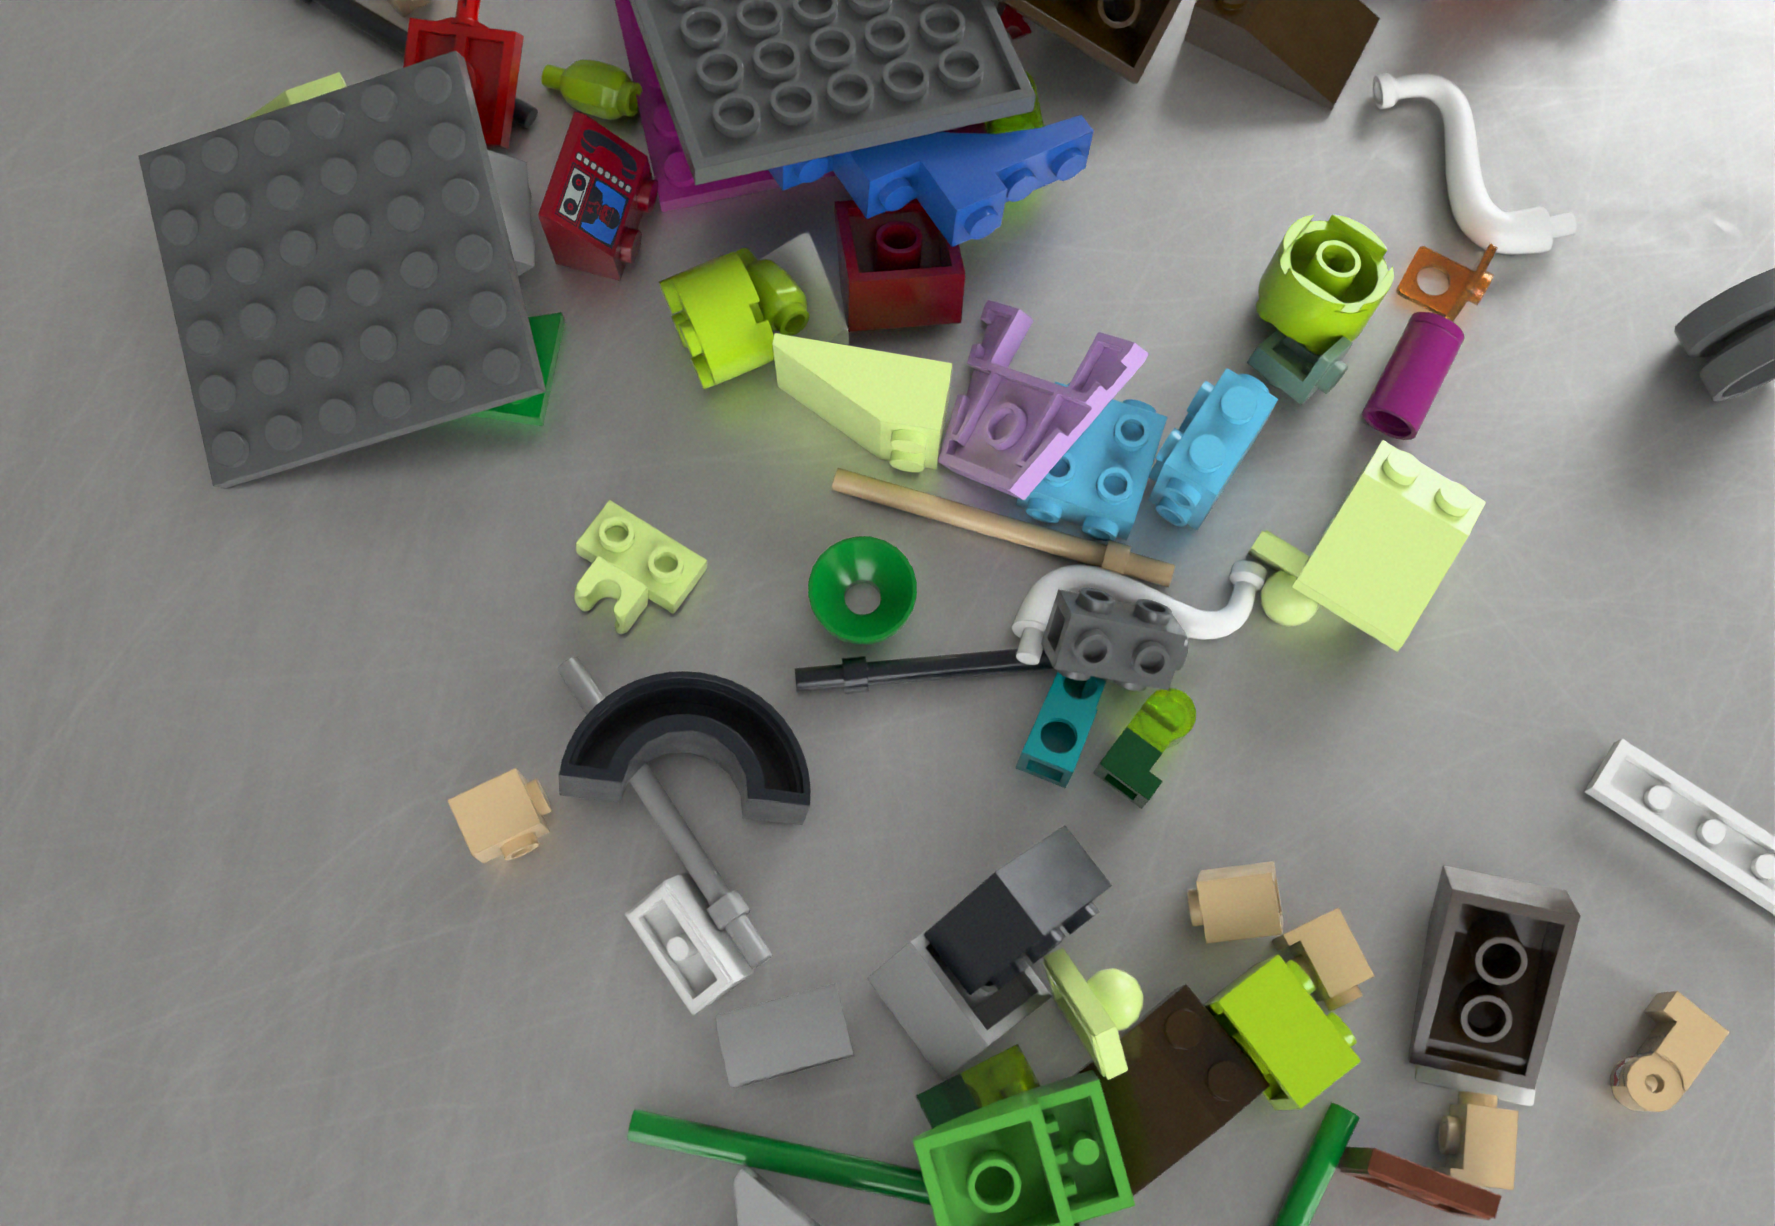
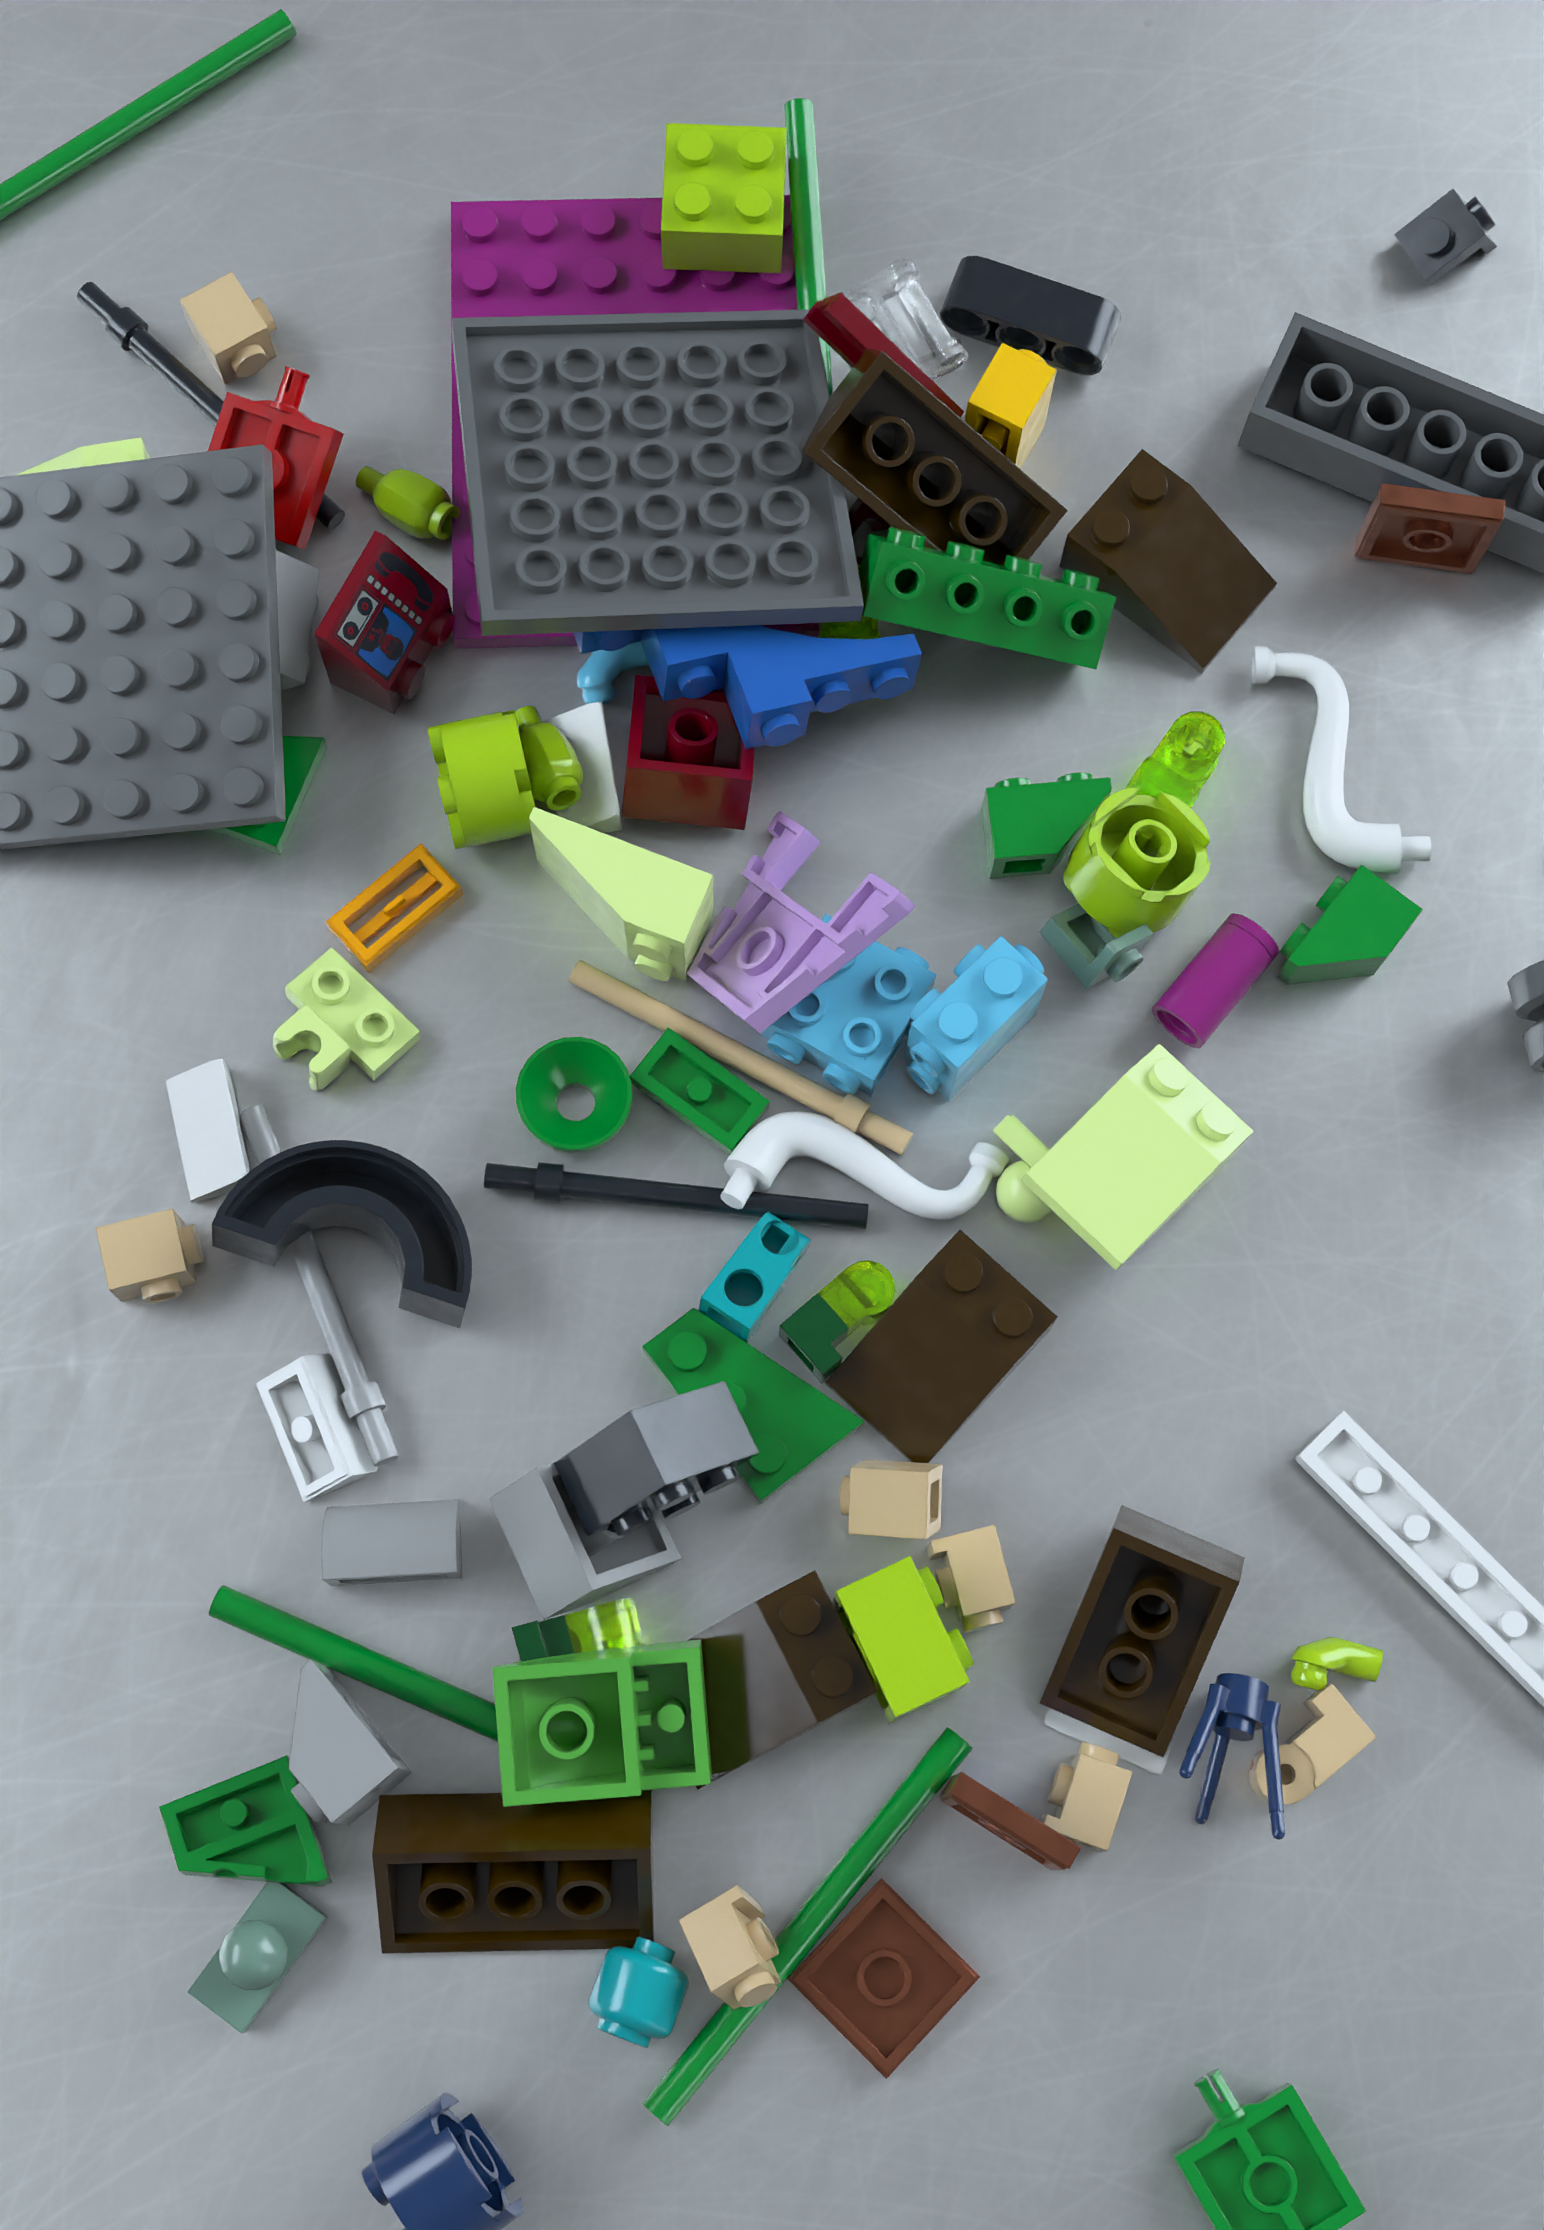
camera: 10 degrees right, 0 degrees up
dark grey brick [1041,588,1188,691] -> none
yellowish green tile [1043,948,1144,1080] -> none
clear orange bracket [1396,243,1498,322] -> none
none -> white slope [166,1058,251,1203]
none -> light orange tile [326,843,463,973]
none -> medium azure arm [577,642,649,705]
none -> green plate [630,1027,770,1155]
none -> green wing [642,1307,864,1504]
none -> dark brown slope [825,1229,1058,1463]
none -> green brick [858,527,1116,670]
none -> green slope [981,772,1112,879]
none -> clear neon green piece [1125,711,1225,808]
none -> dark blue plant [1179,1673,1285,1840]
none -> green slope [1277,865,1423,985]
none -> lime arm [1290,1637,1383,1691]

